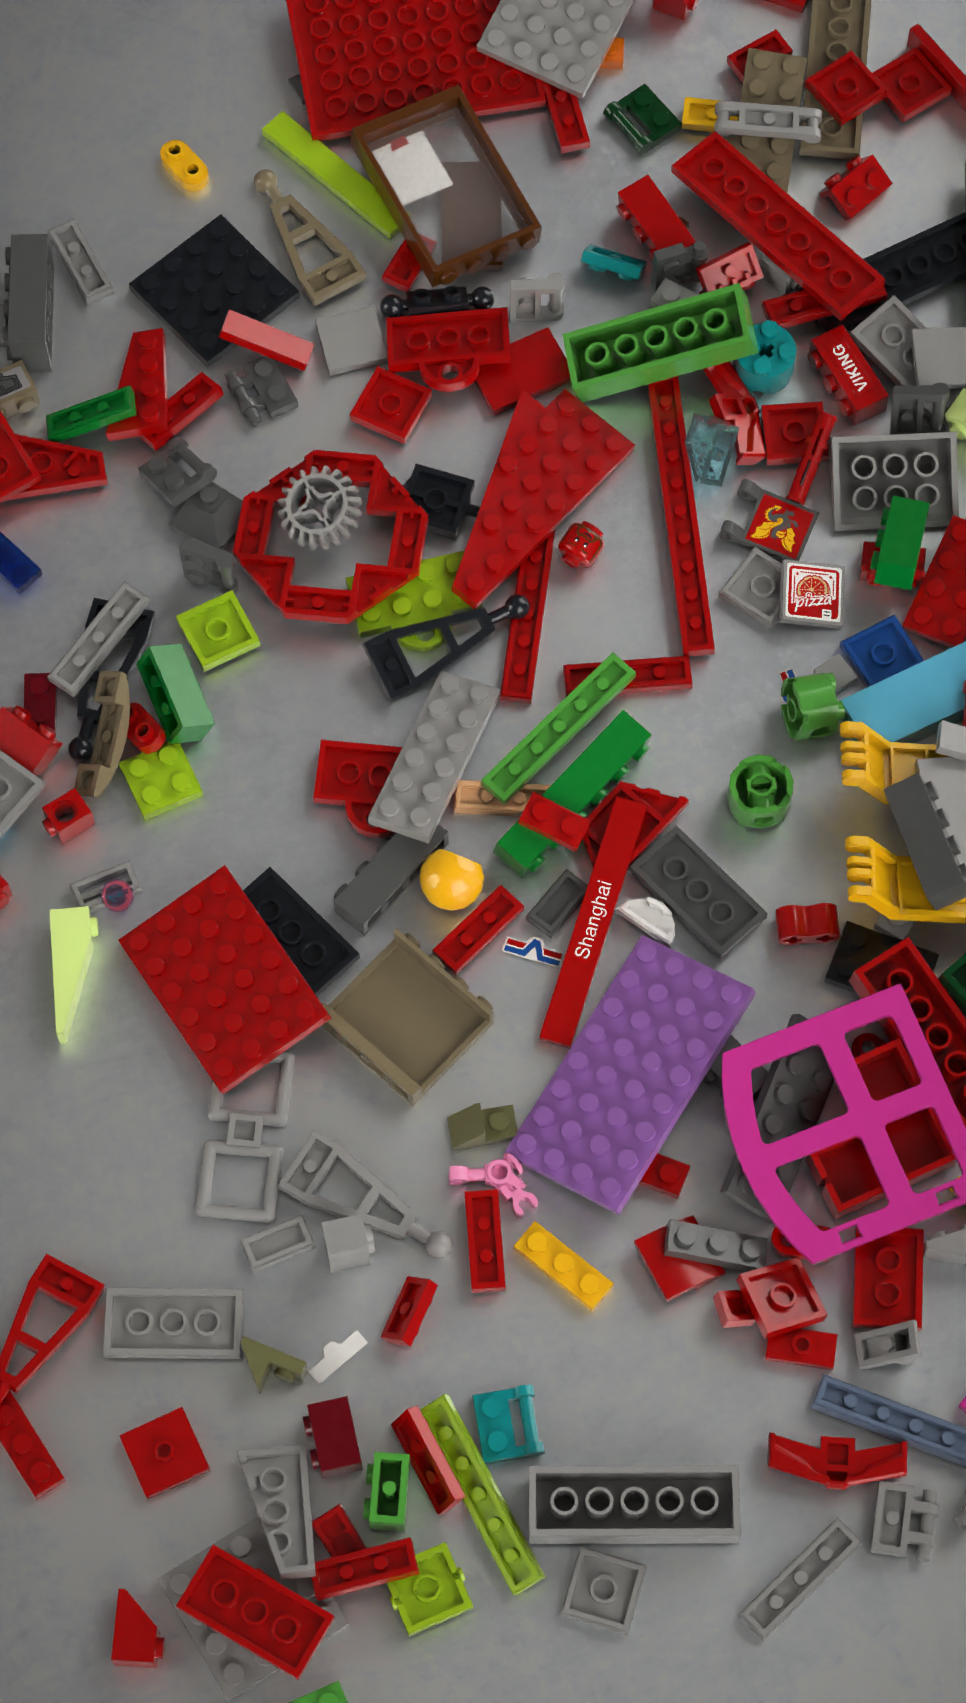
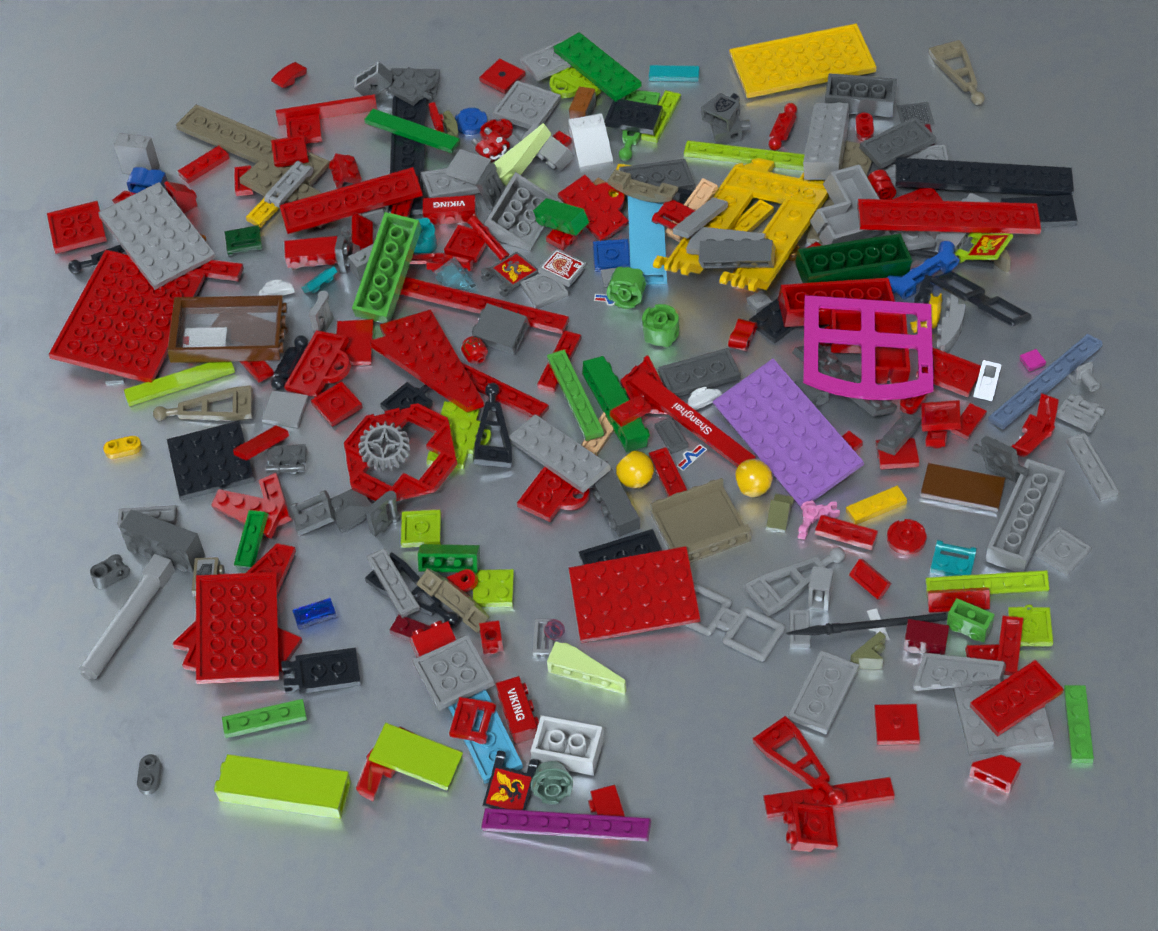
camera: 60 degrees left, 15 degrees down
none -> white plate [259,279,295,296]
none -> dark grey brick [472,303,529,355]
none -> yellow helmet [735,459,773,497]
none -> black piece [786,613,947,635]
none -> red tile [887,519,927,555]
none -> reddish brown tile [920,463,1005,512]
none -> dark grey plate [972,436,1029,483]

